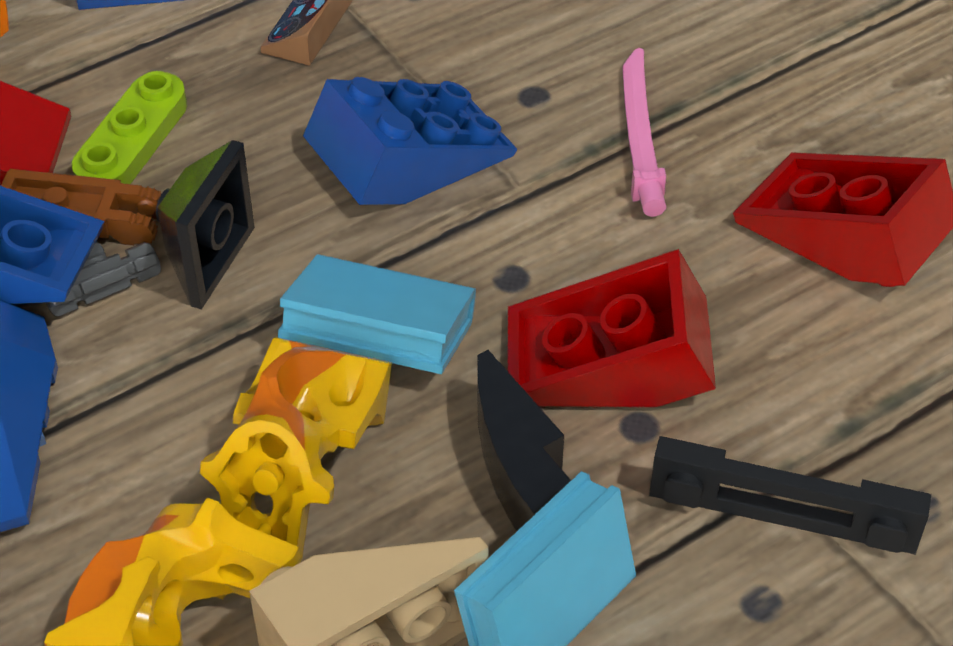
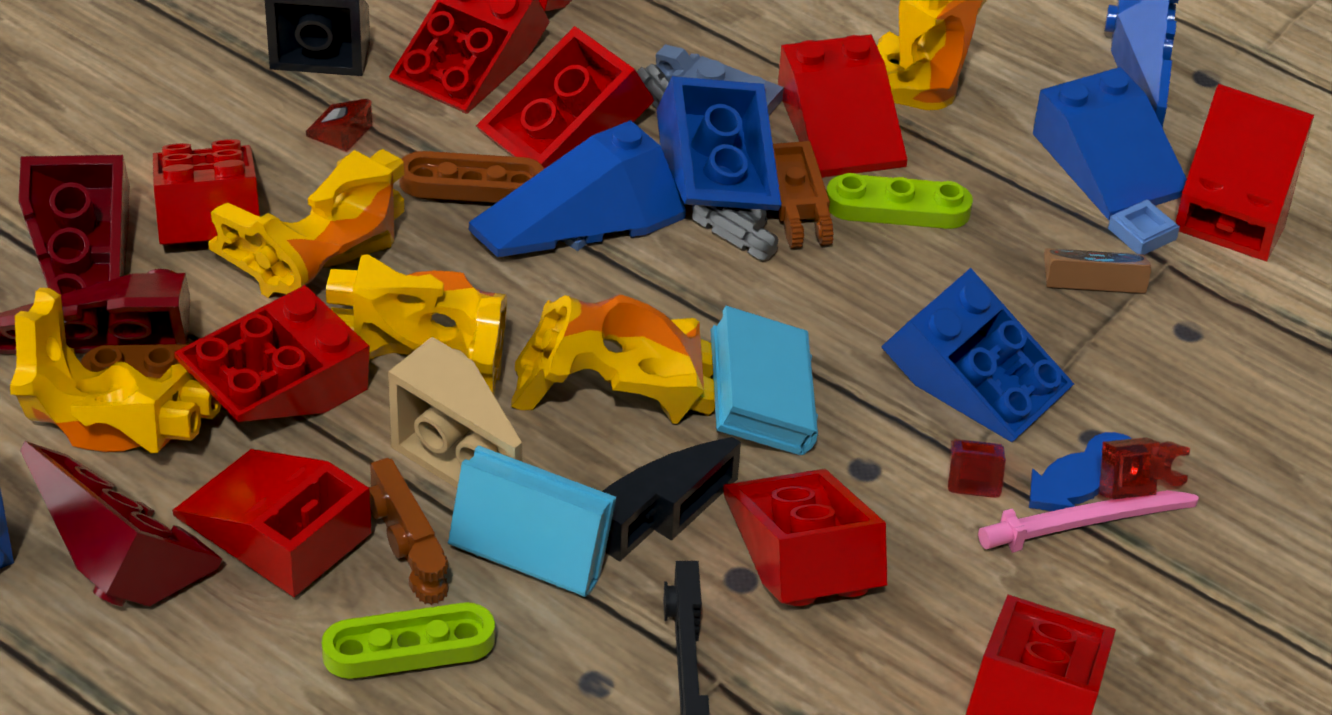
camera: 70 degrees right, 5 degrees down
black slope [156,140,255,310] -> none
none -> clear red slope [948,439,1006,498]
none -> blue brick [1029,432,1144,511]
none -> clear red plate [1099,437,1190,500]

